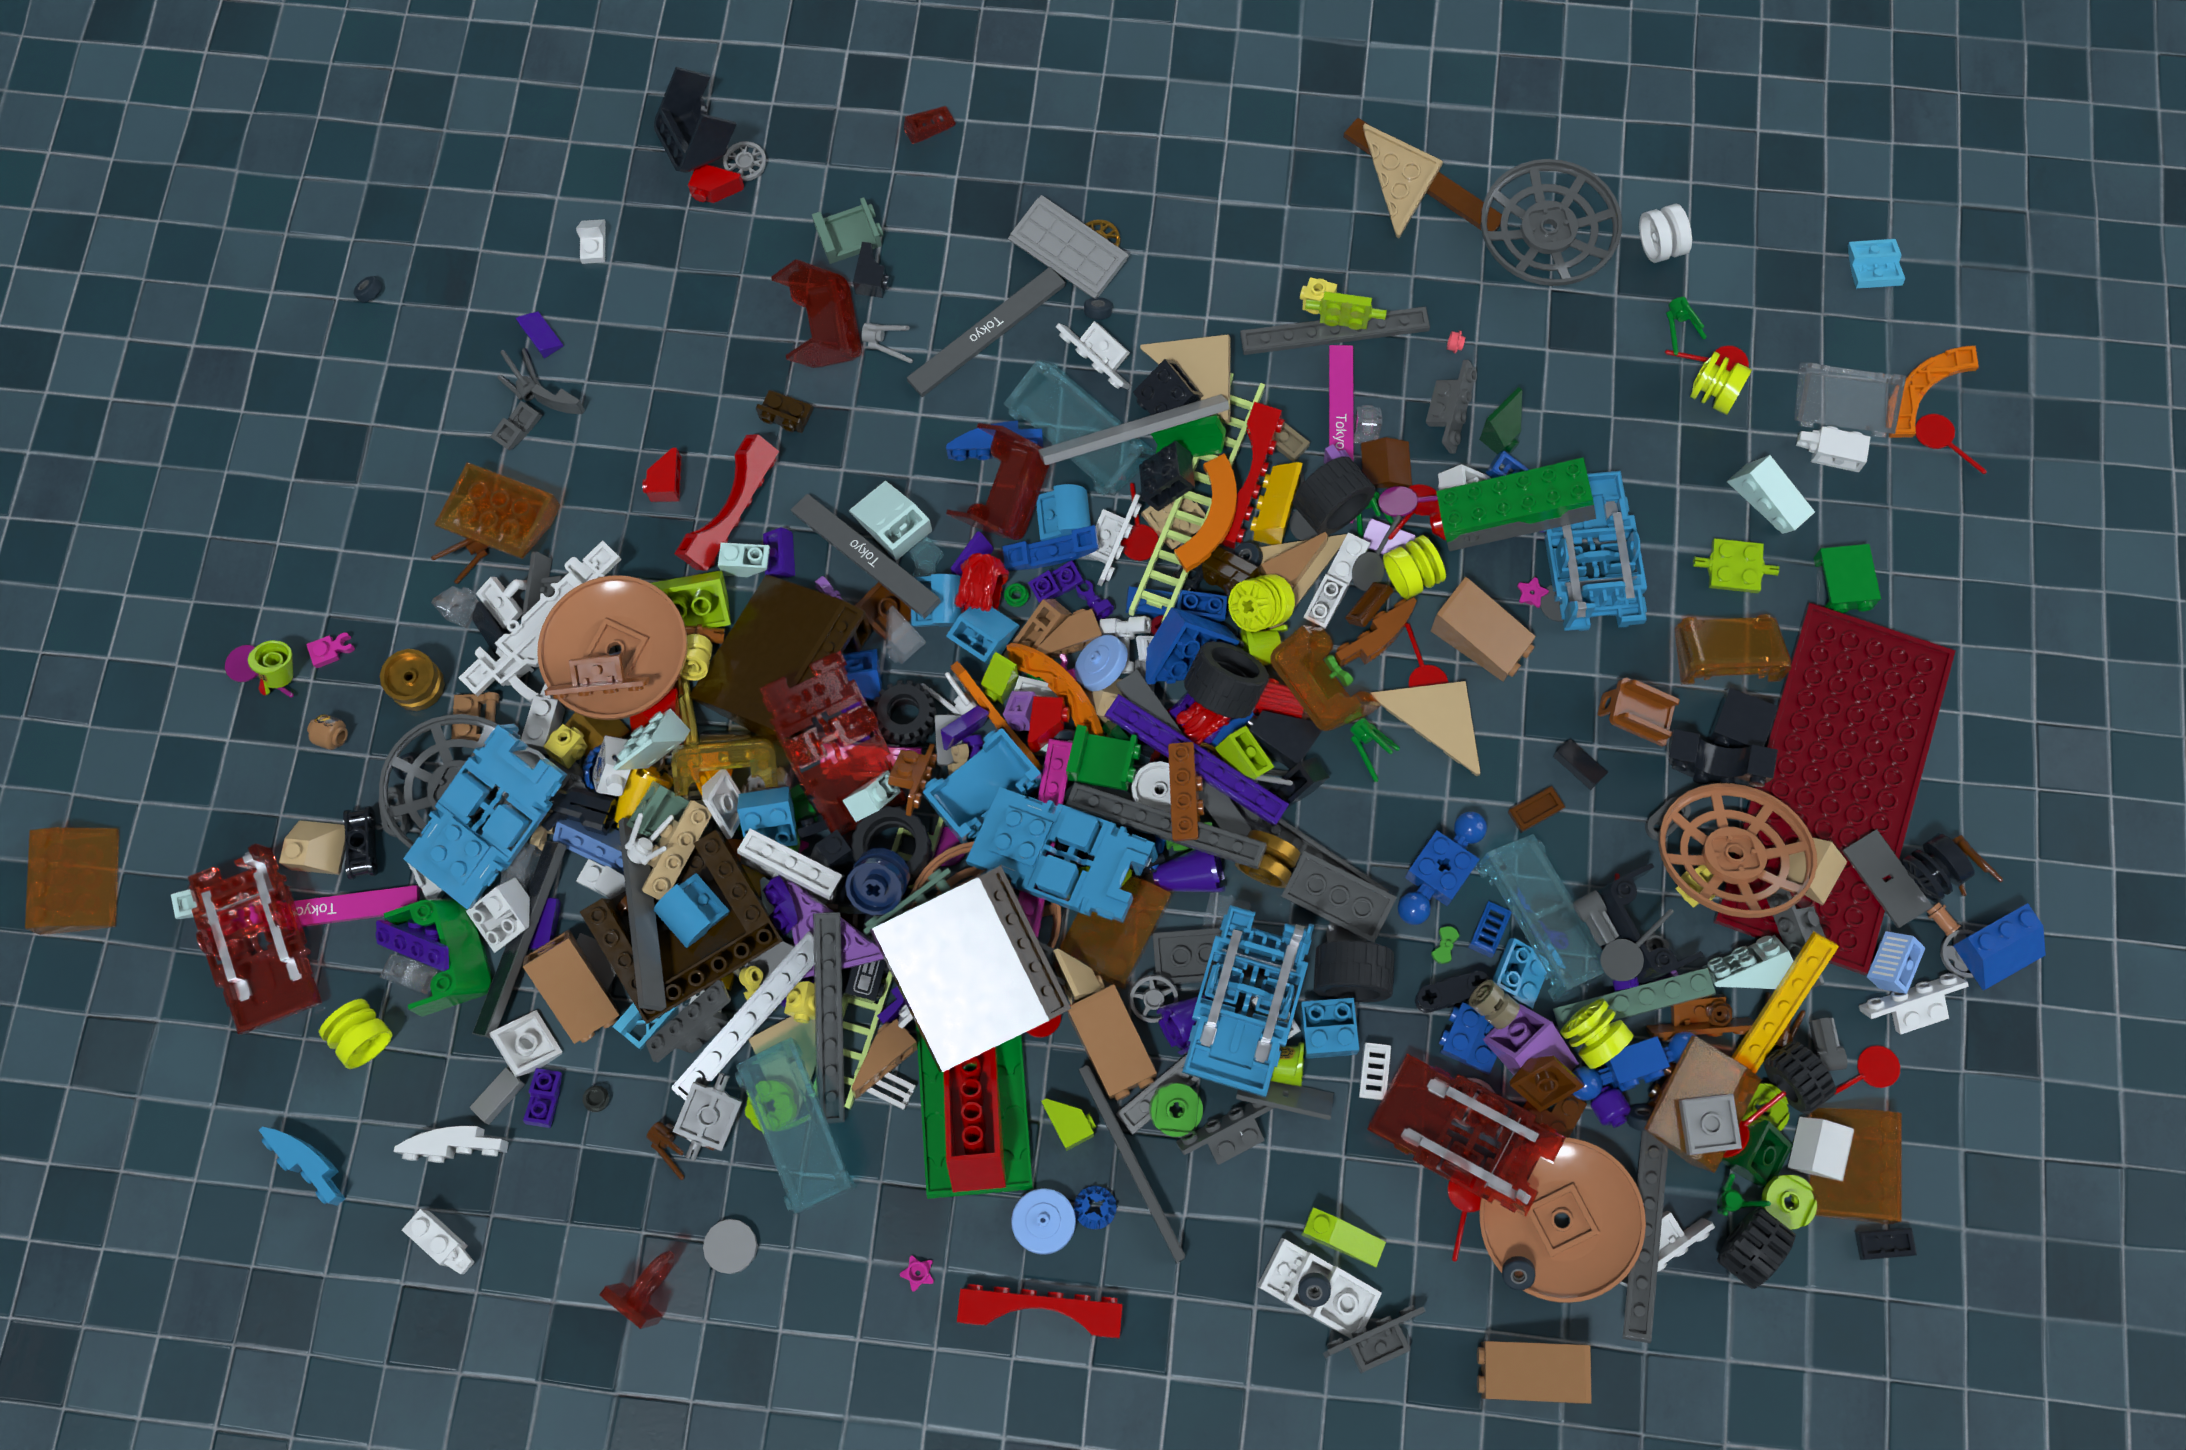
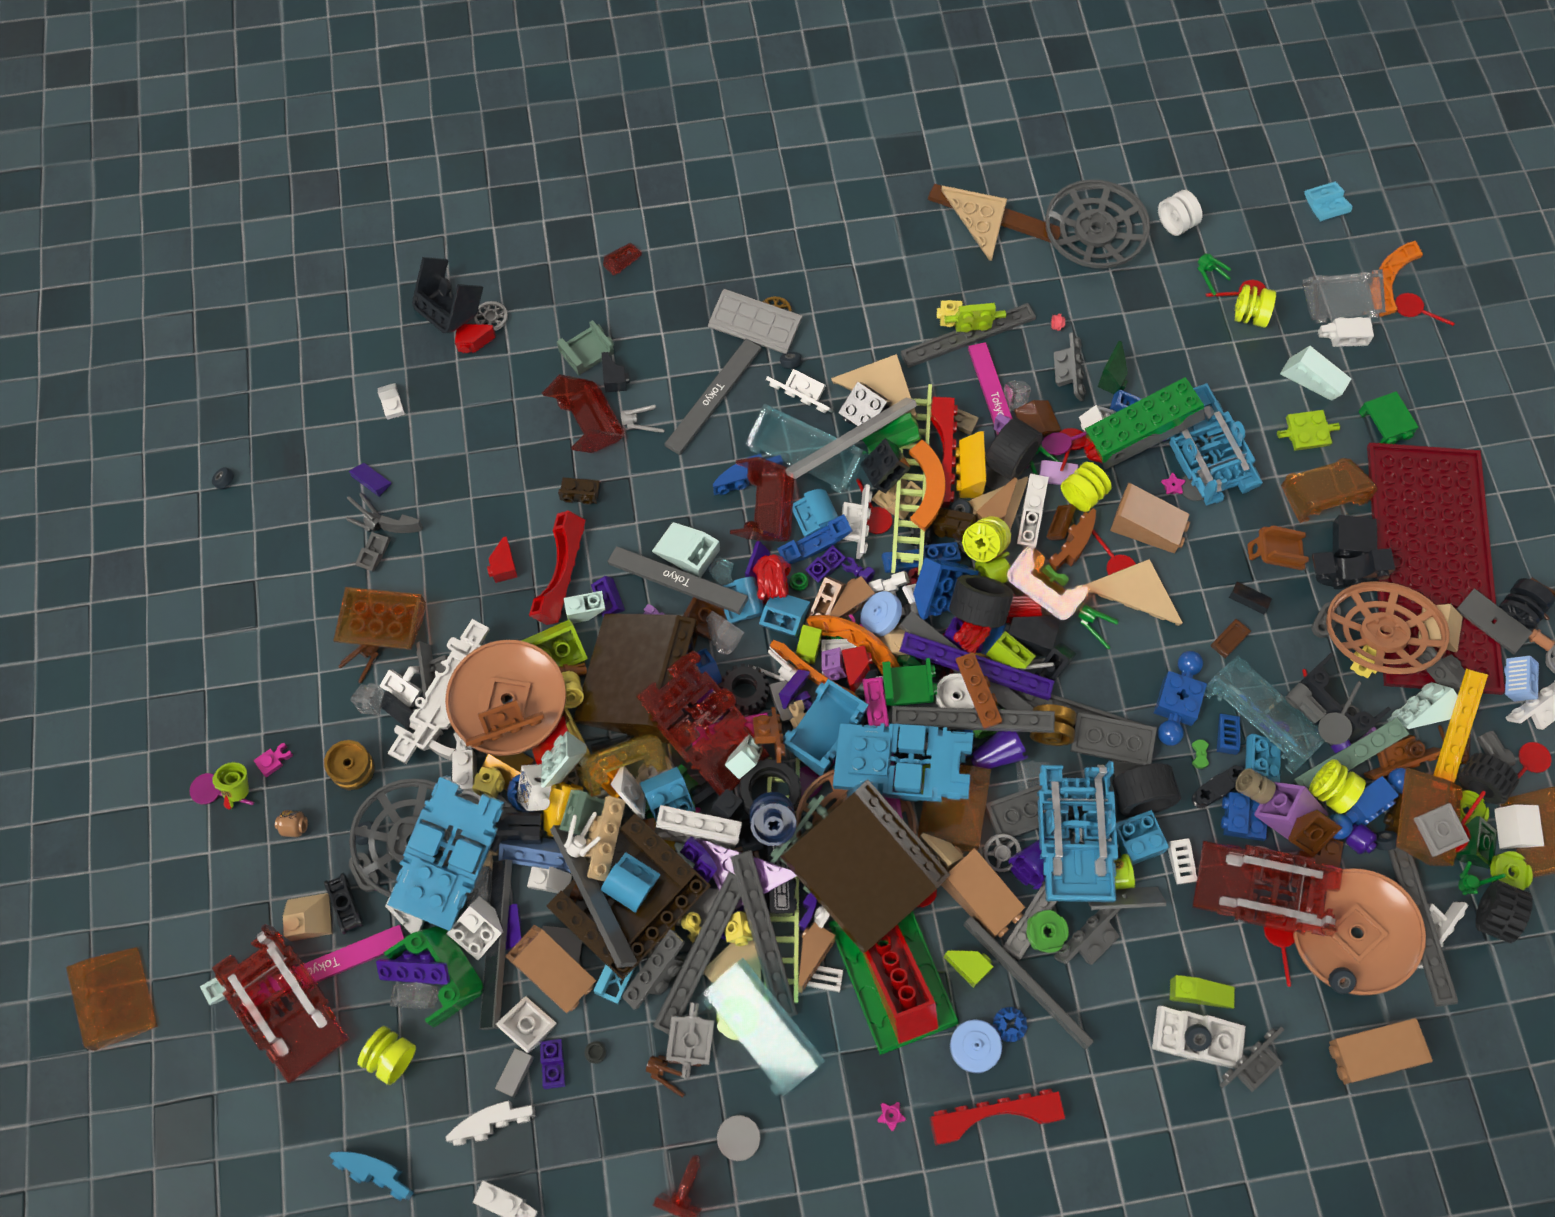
camera: 20 degrees left, 5 degrees down
medium nougat plate [451,692,499,742] -> none
dark grey piece [1352,515,1401,591] -> none

